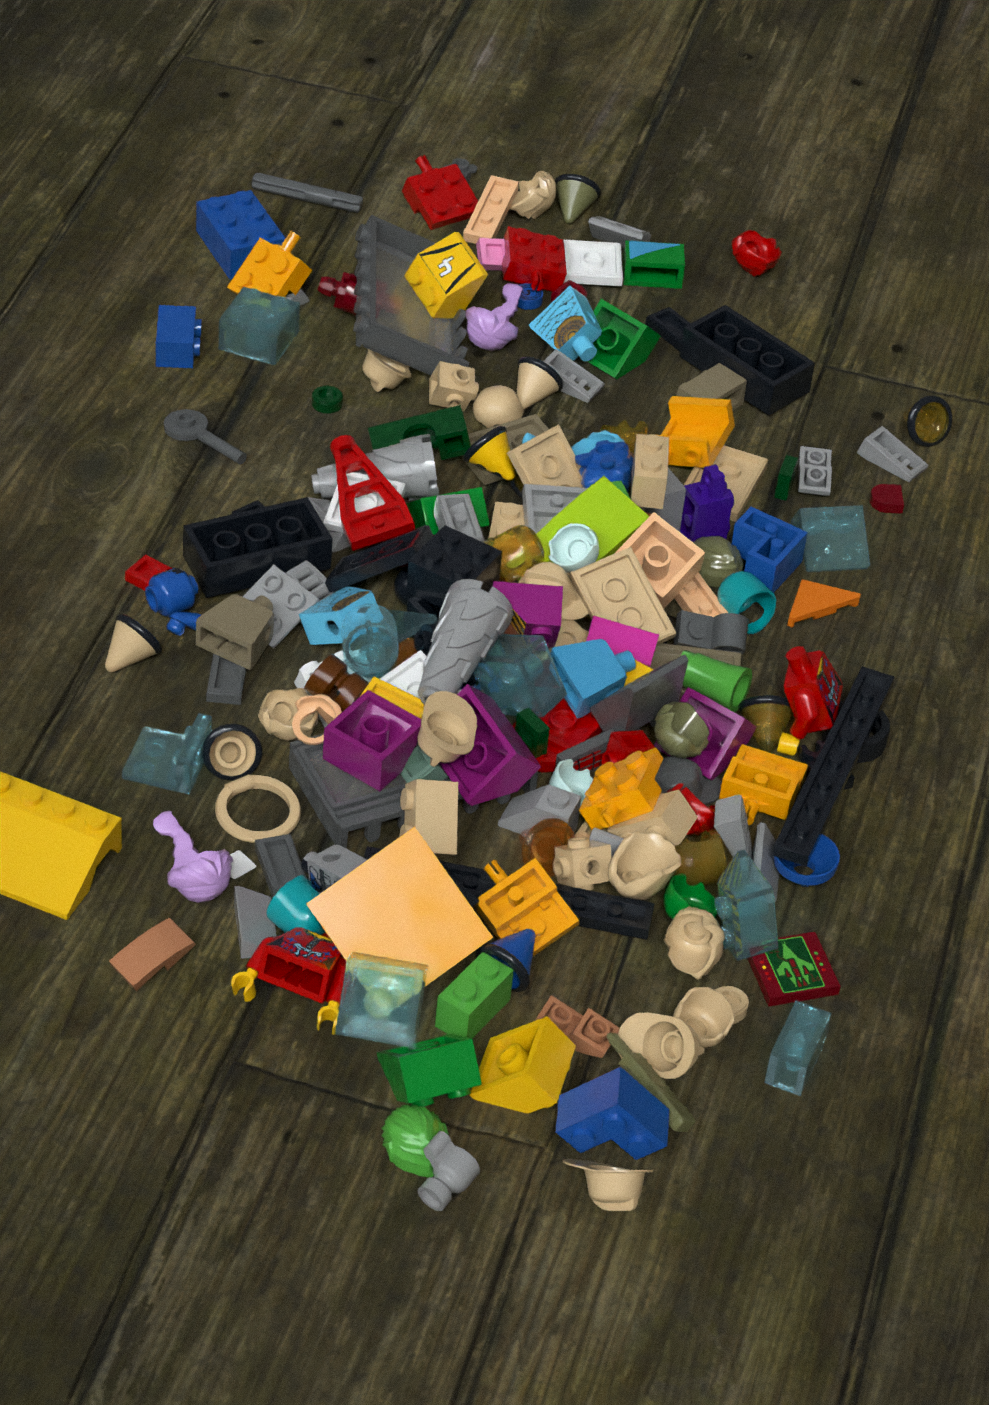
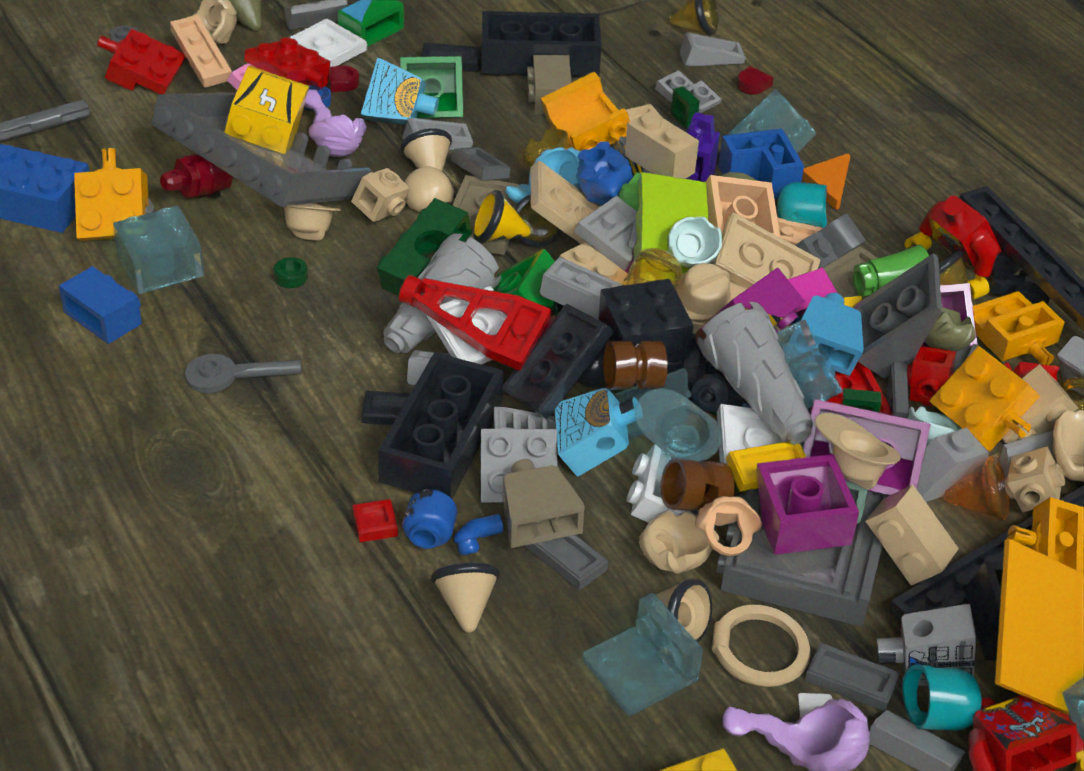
camera: 45 degrees left, 0 degrees up
none -> dark grey tile [451,147,510,181]
none -> reddish brown wheel [603,341,667,390]

